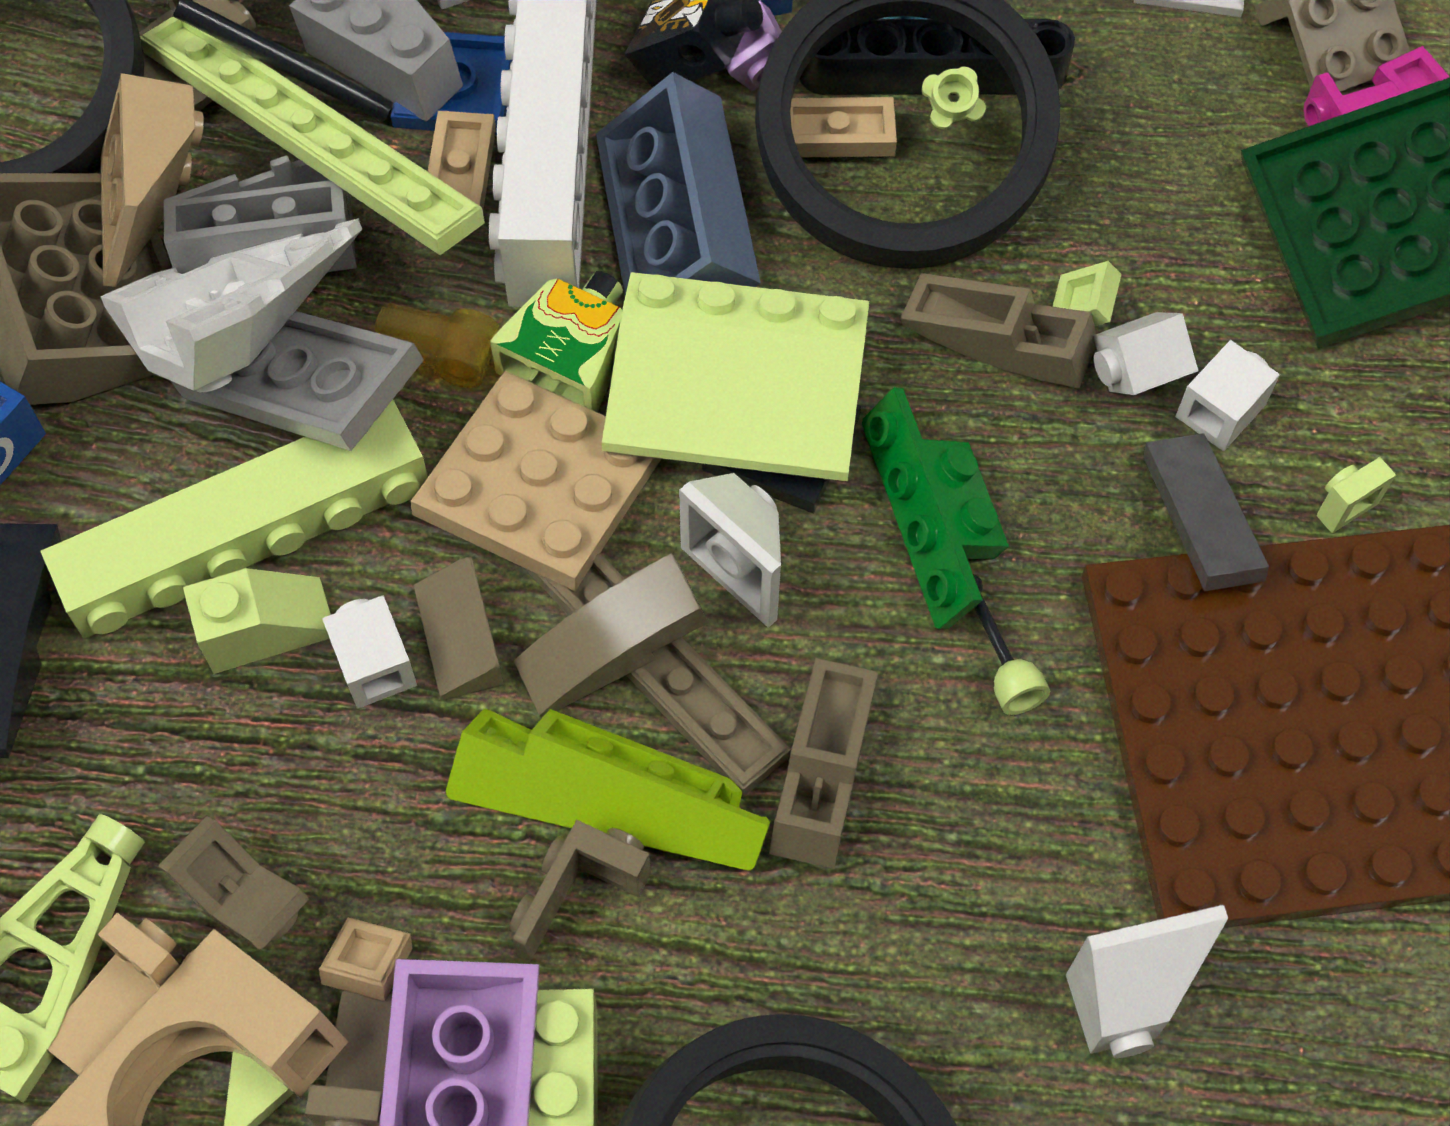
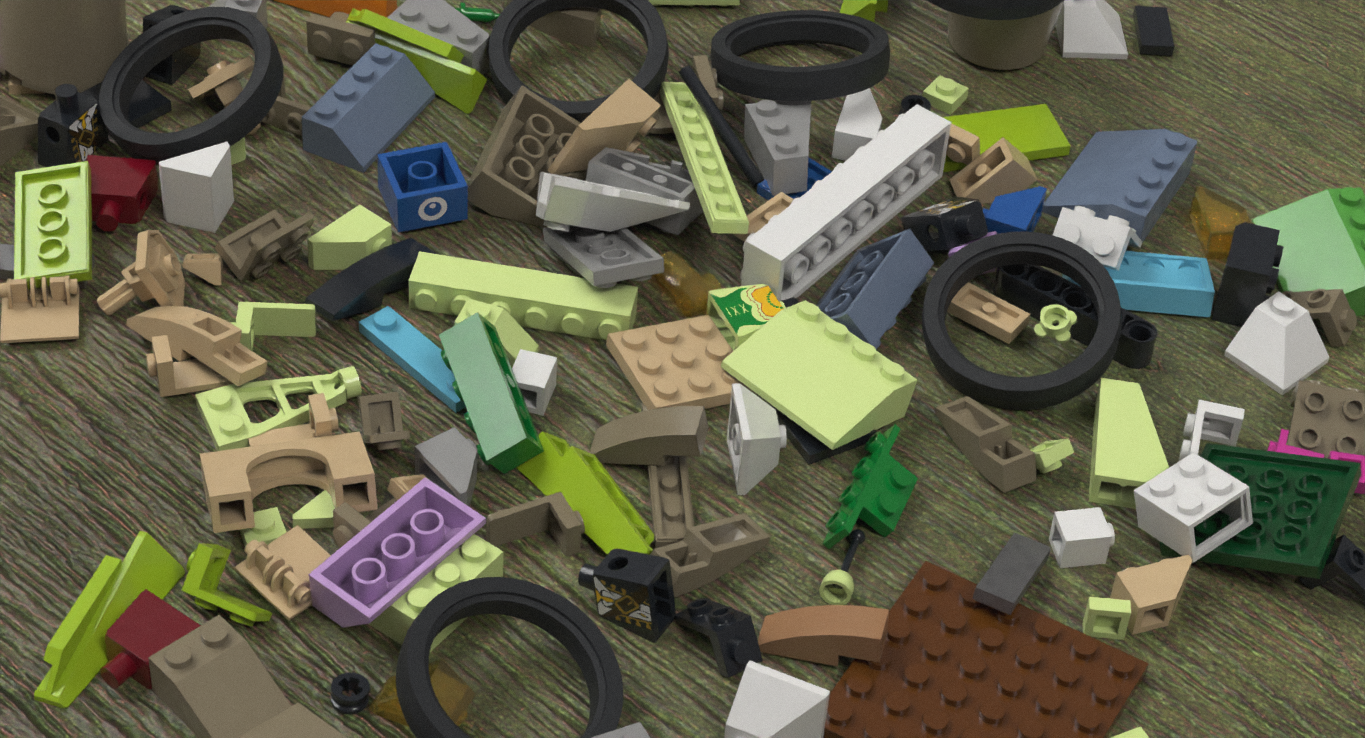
camera: 35 degrees right, 20 degrees down
dark tan slope [413,556,503,700] -> none
white brick [1093,312,1198,395] -> none
none -> medium azure plate [359,306,466,413]
none -> light grey slope [415,427,479,507]
none -> brick [439,312,544,474]
none -> black torso [578,548,676,643]
none -> black bracket [675,598,763,678]
none -> medium nougat slope [758,605,889,666]
none -> yellowish green slope [1088,378,1169,509]
none -> tan slope [1110,555,1193,635]
none -> white piece [1134,452,1253,563]
none -> white bracket [1179,400,1245,461]

